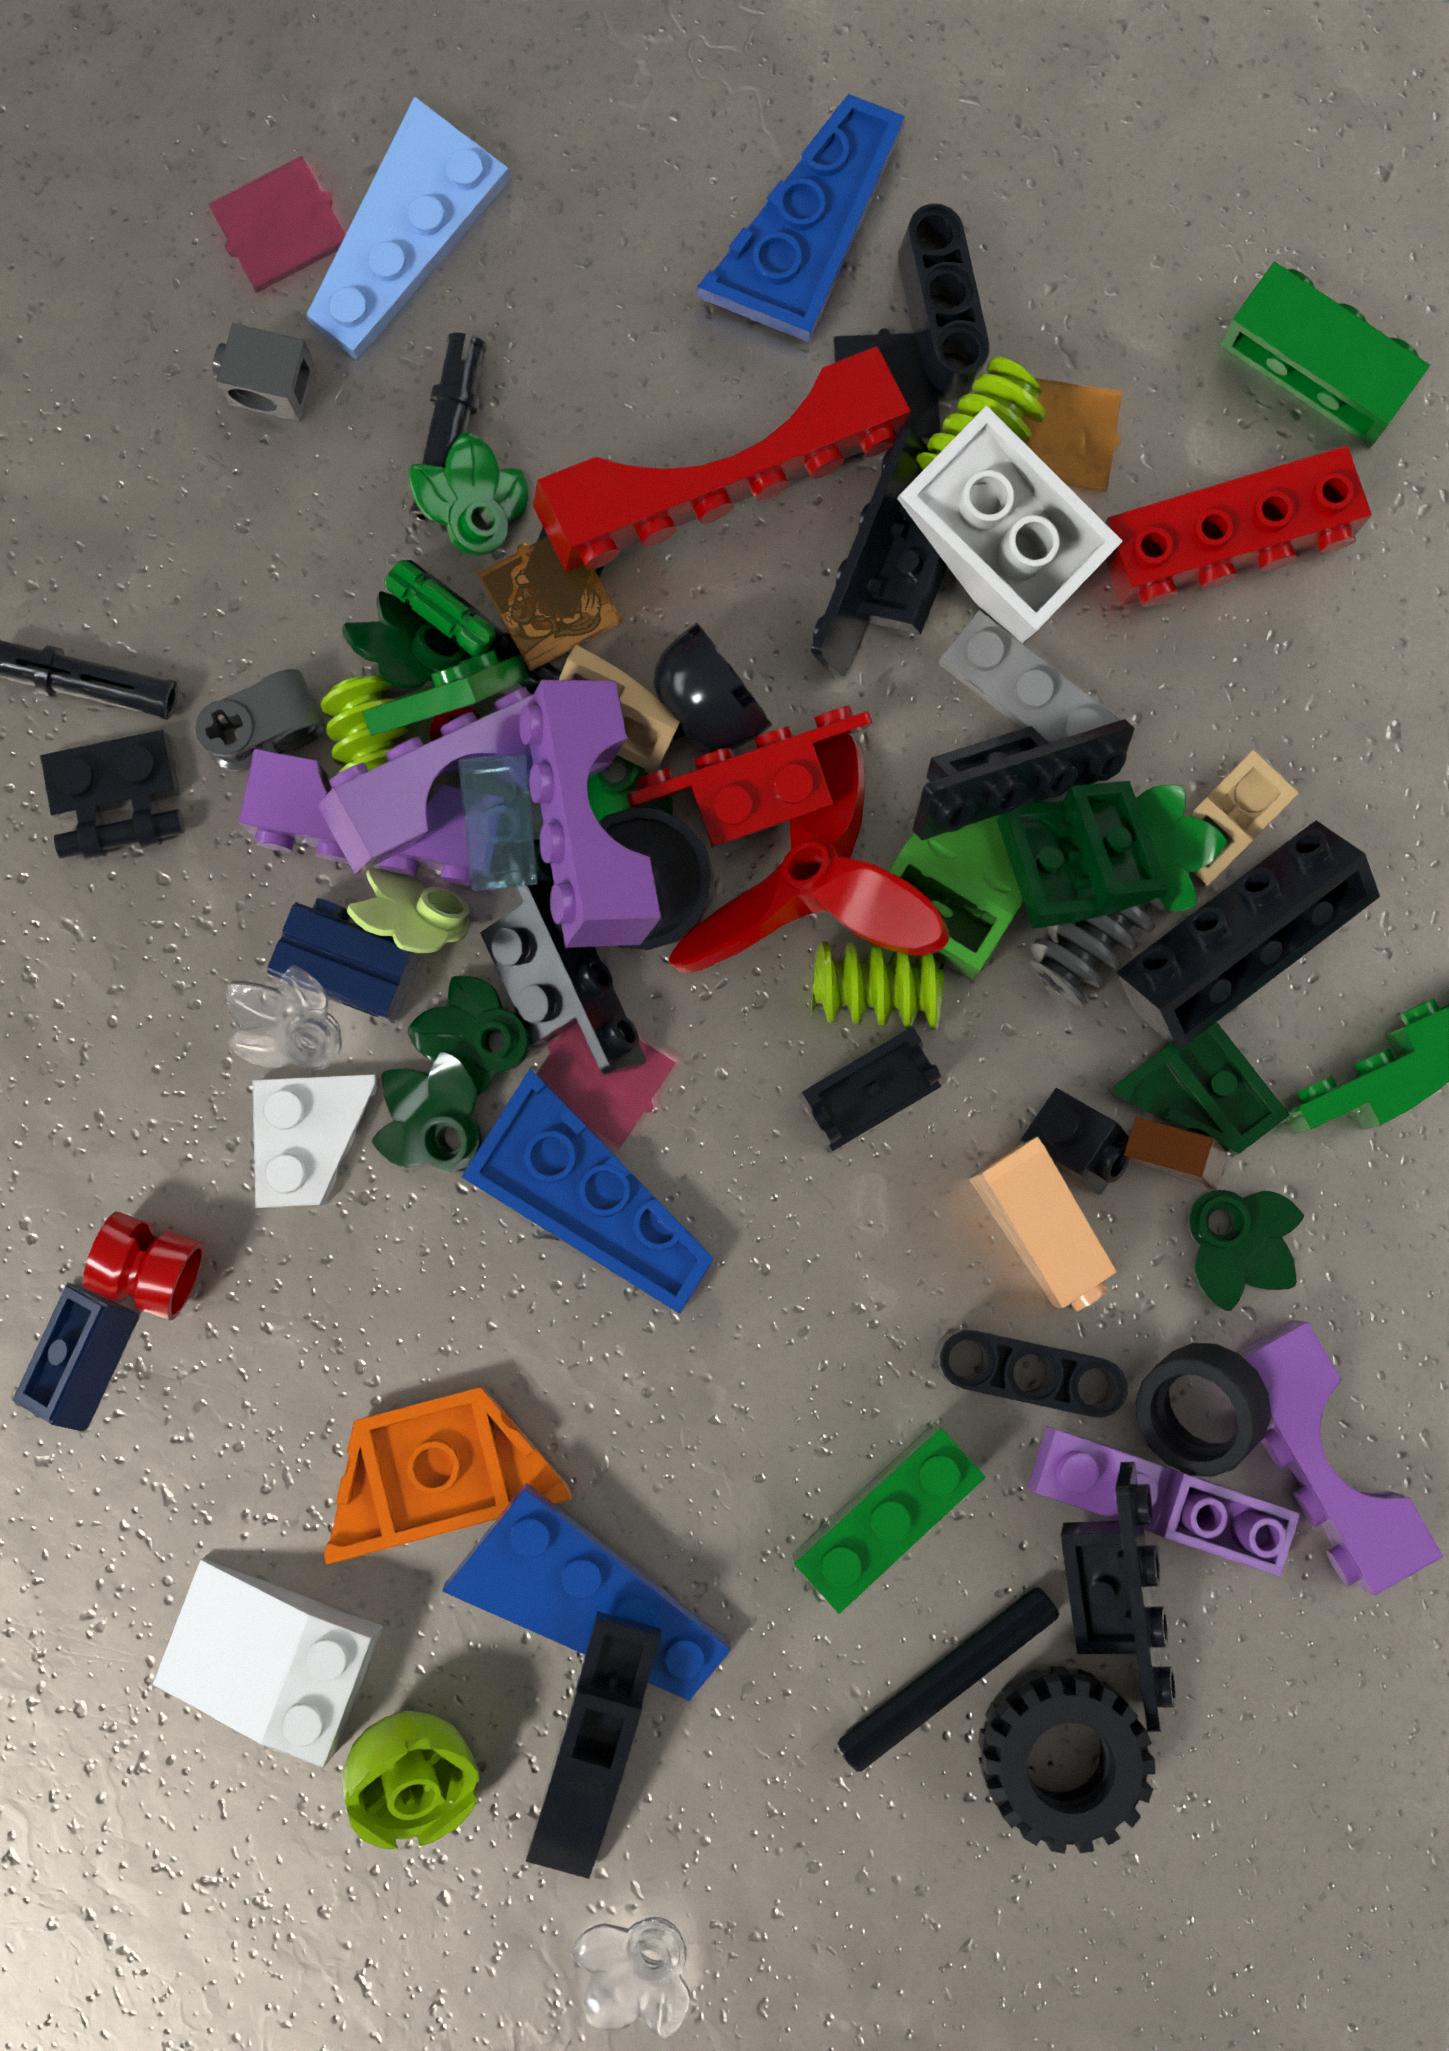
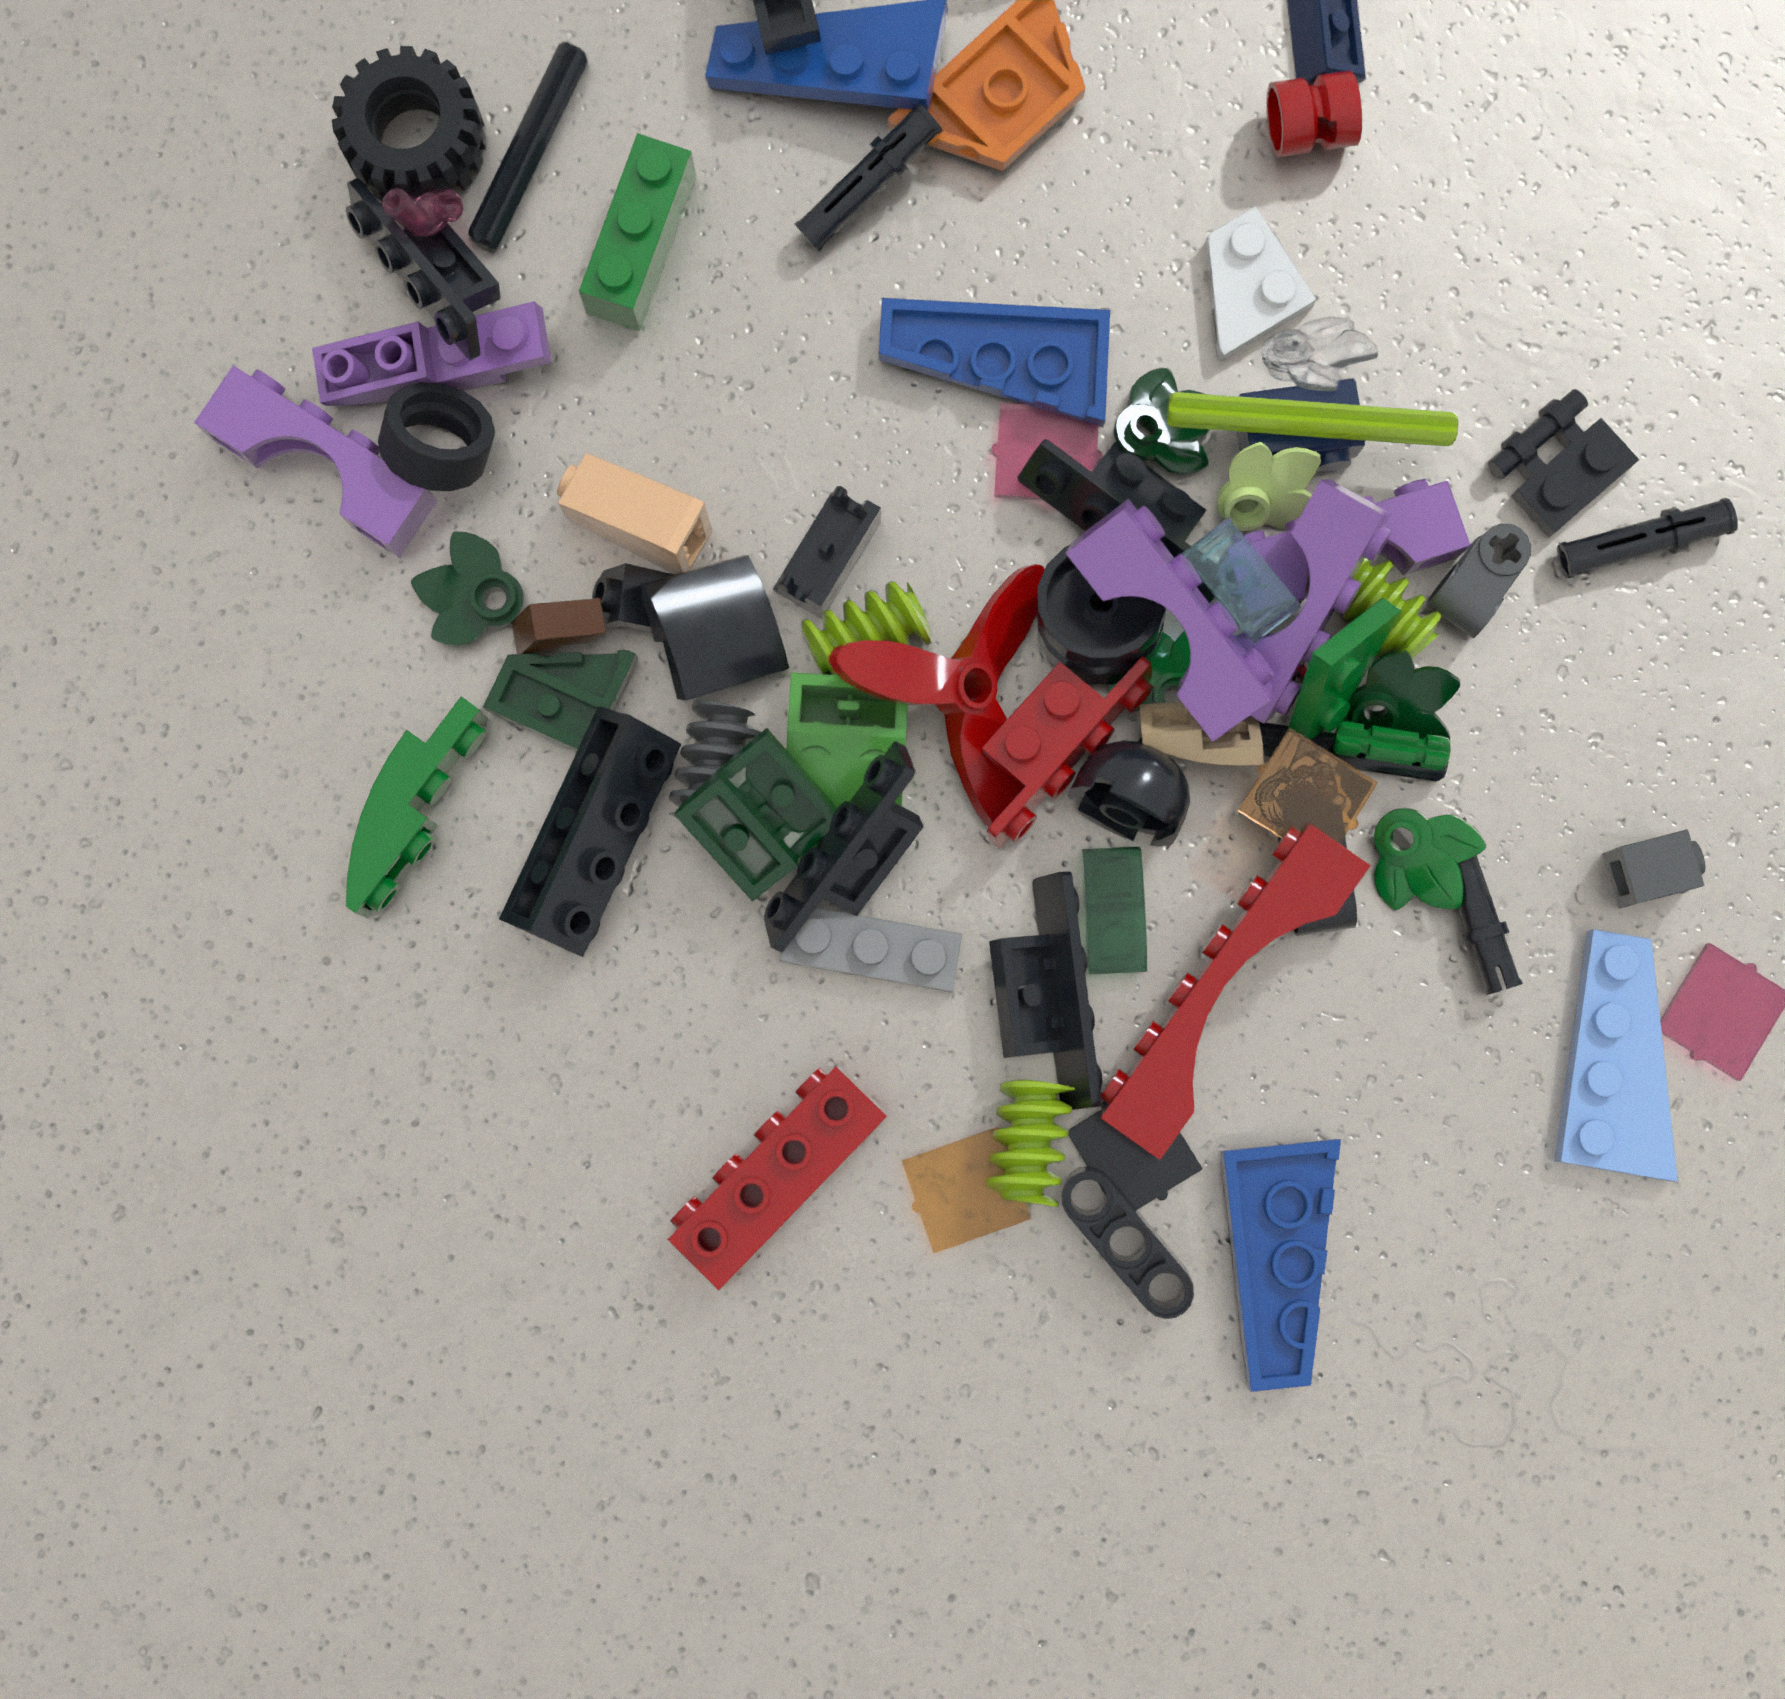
camera: 145 degrees right, 0 degrees up
dark green plate [372,1051,482,1171] -> none
white slope [897,405,1123,643] -> none
black beam [935,1329,1128,1417] -> none
green plate [1136,785,1227,911] -> none
tan slope [1189,749,1299,886] -> none
green brick [1219,261,1430,447] -> none
none -> clear pink arm [382,188,463,237]
none -> black slope [640,555,789,701]
none -> black pin [794,103,943,252]
none -> clear green slope [1082,846,1147,975]
none -> lime axle [1167,392,1459,447]

